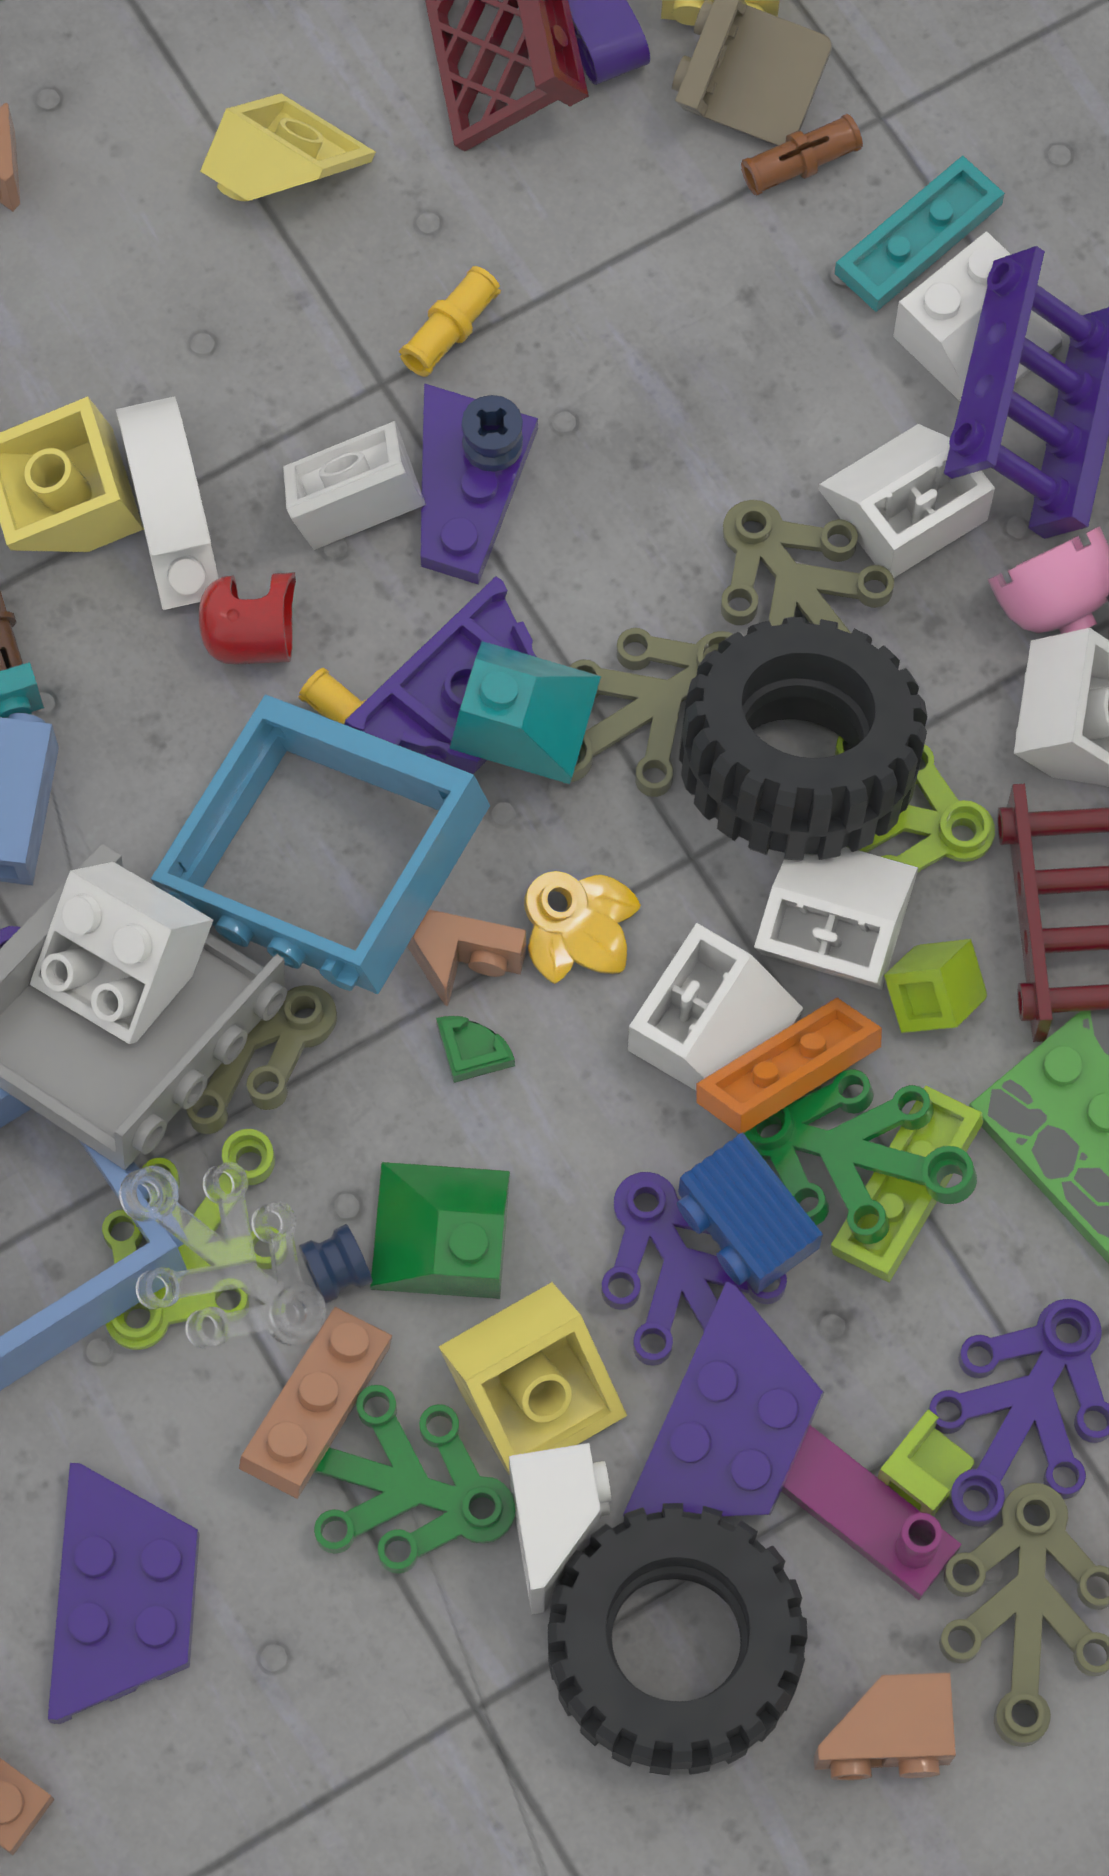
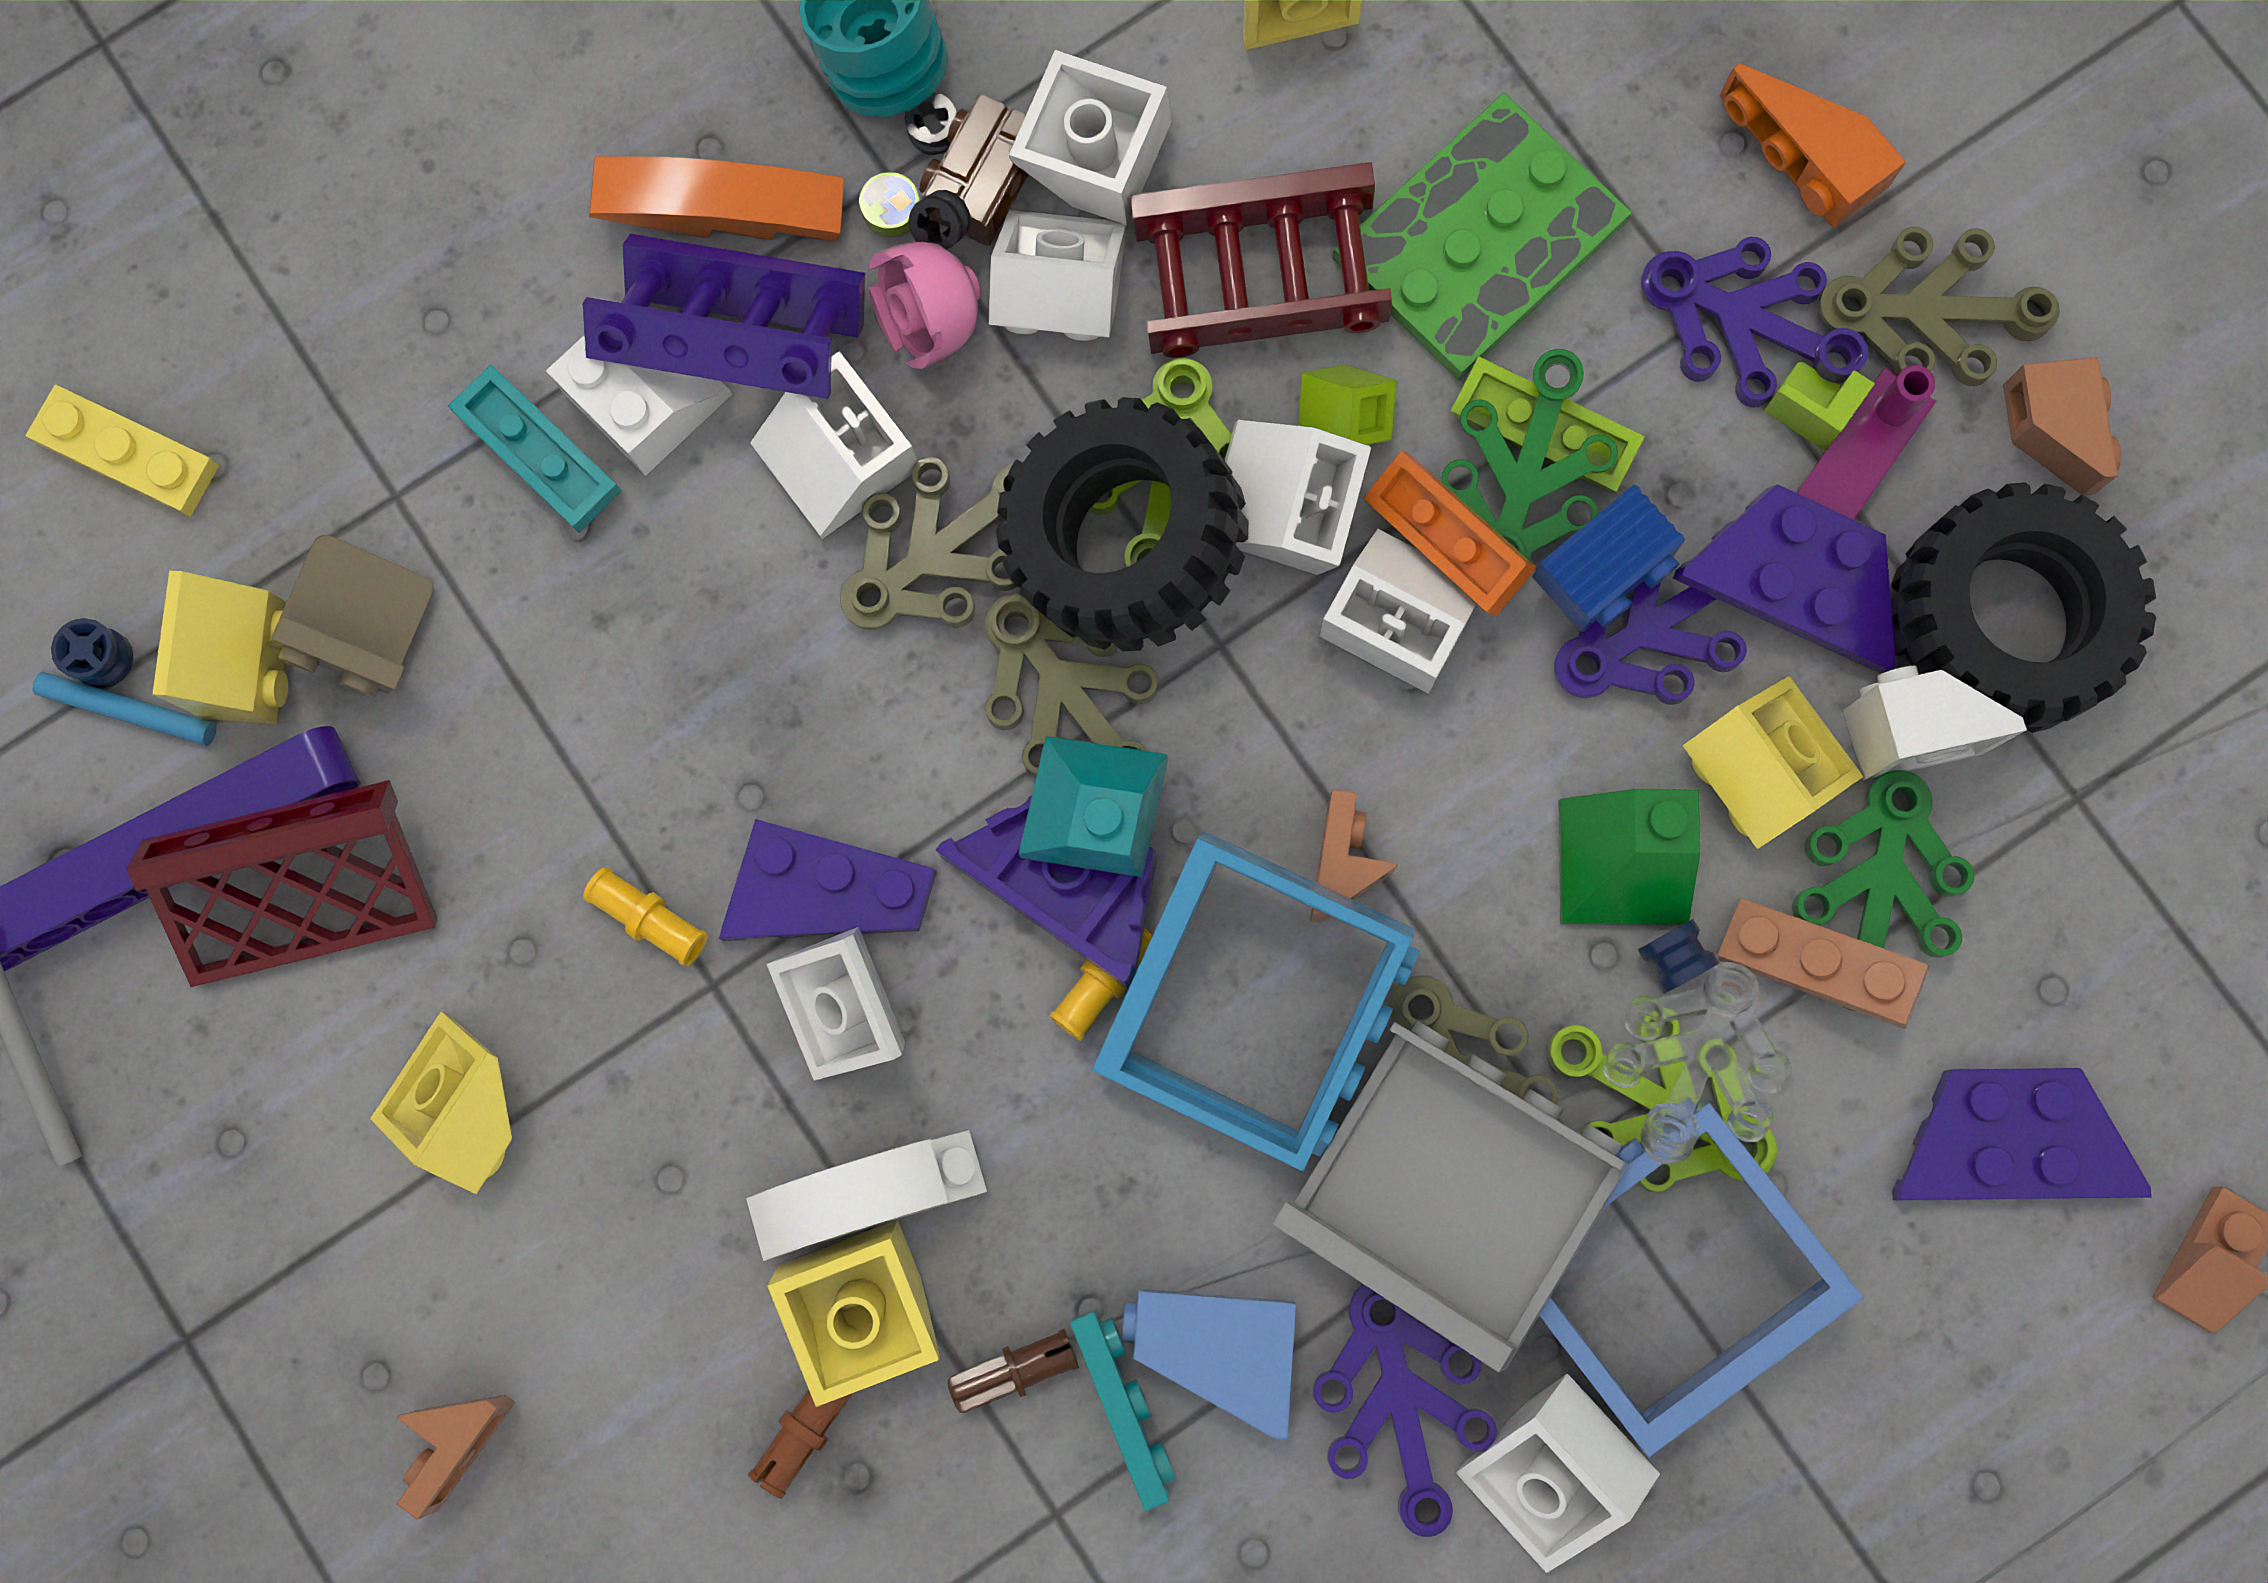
camera: 85 degrees left, 10 degrees up
white slope [29,862,213,1044] -> none
red helmet [199,572,296,664] -> none
green tile [436,1016,515,1083] -> none
dark blue wheel [461,395,523,472] -> none
yellow plate [524,871,641,984] -> none
dark orange pin [741,114,863,196] -> none

